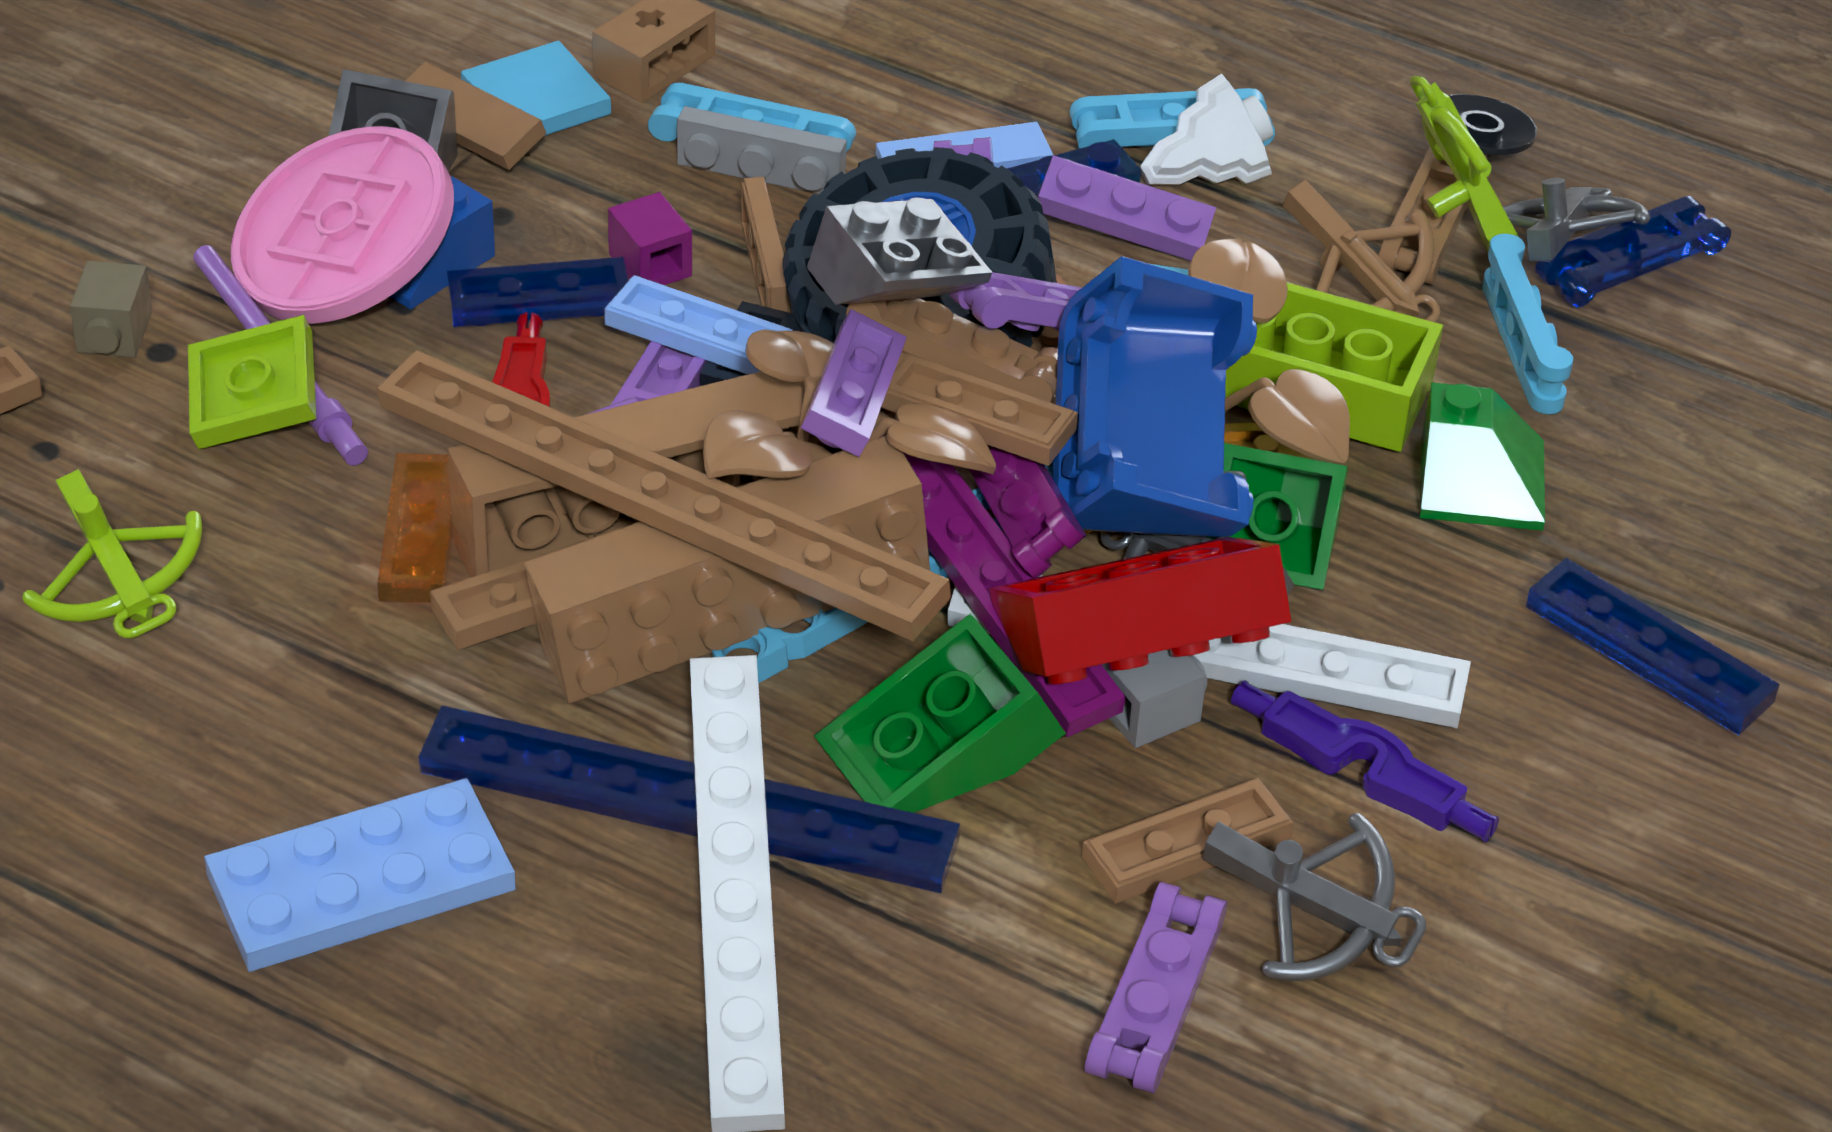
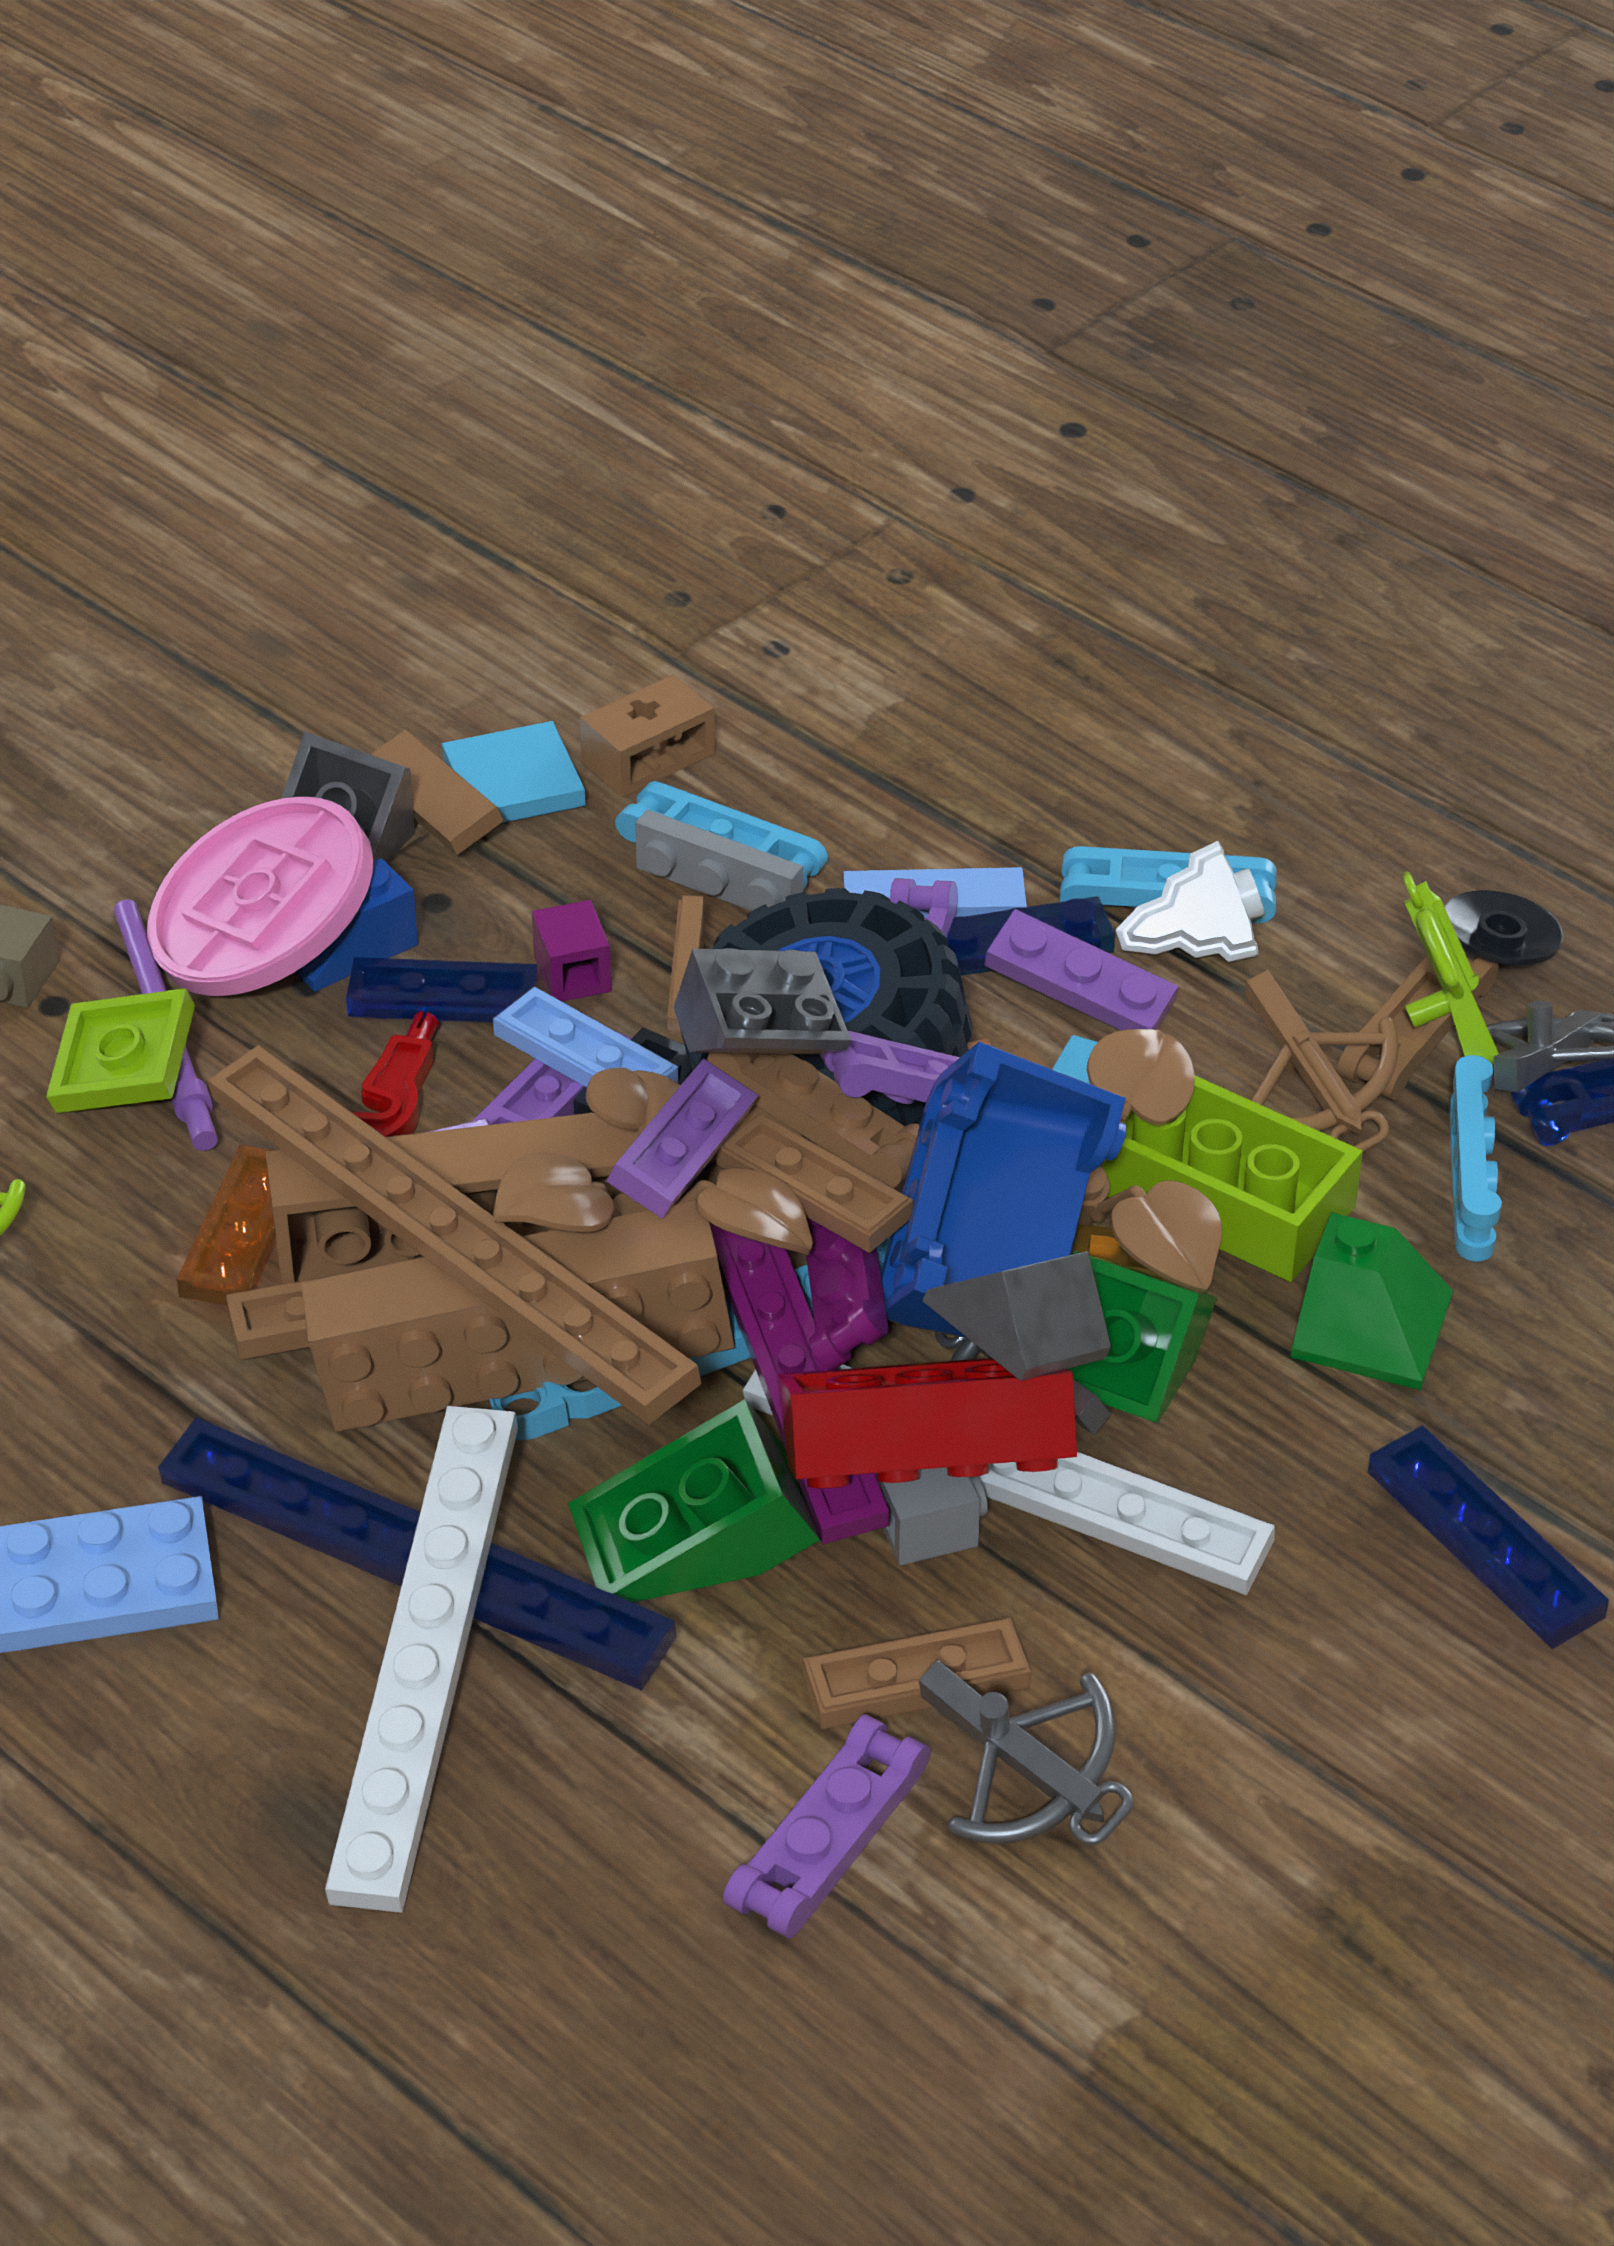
camera: 15 degrees right, 0 degrees up
dark purple piece [1231,680,1499,842] -> none
none -> flat silver slope [922,1251,1111,1381]

